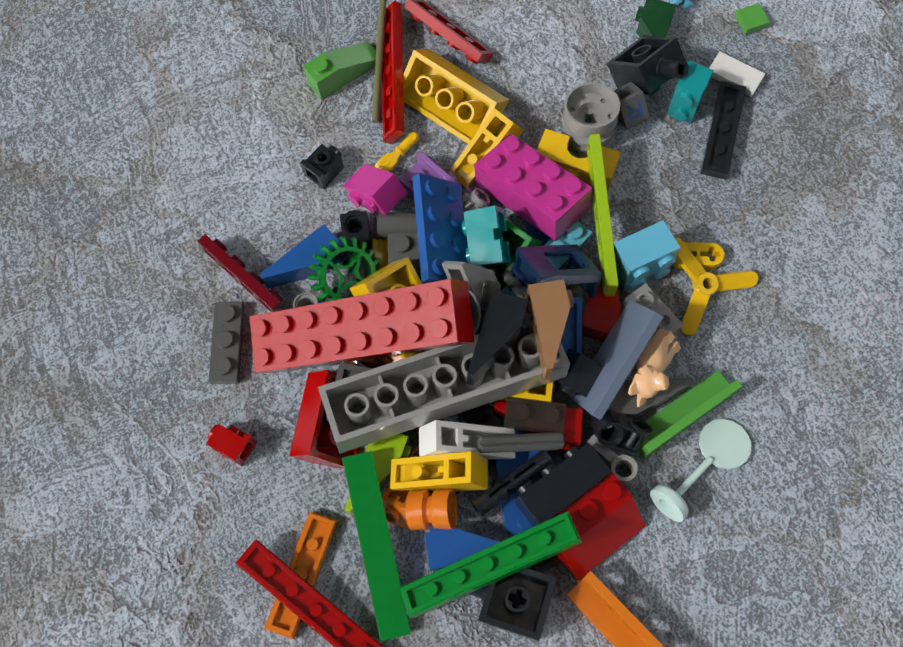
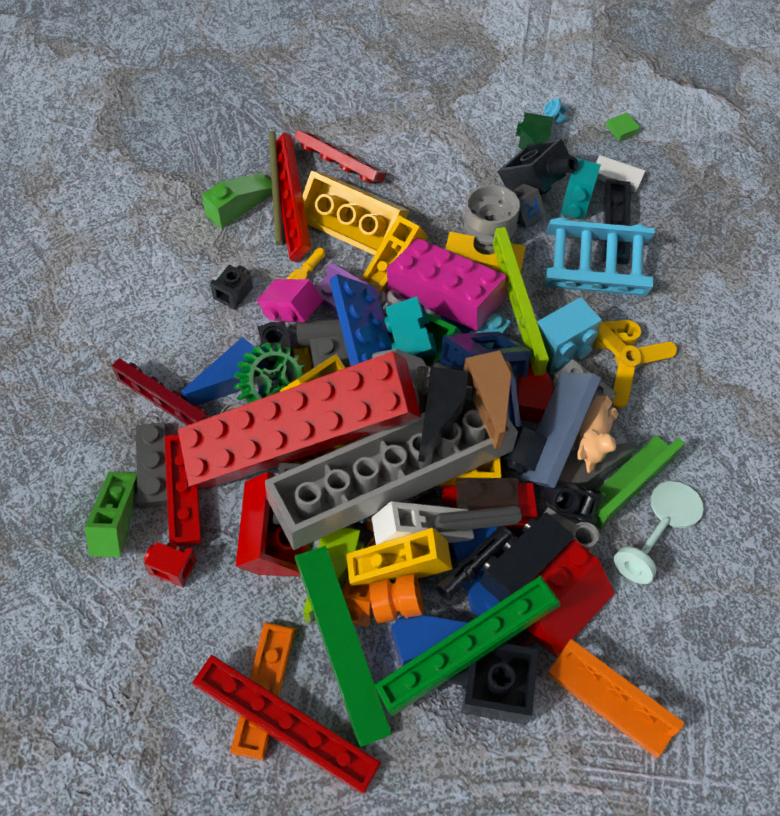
camera: 15 degrees left, 10 degrees down
none -> bright green slope [85,472,137,558]
none -> red plate [164,434,202,547]
none -> medium azure fence [543,218,655,296]

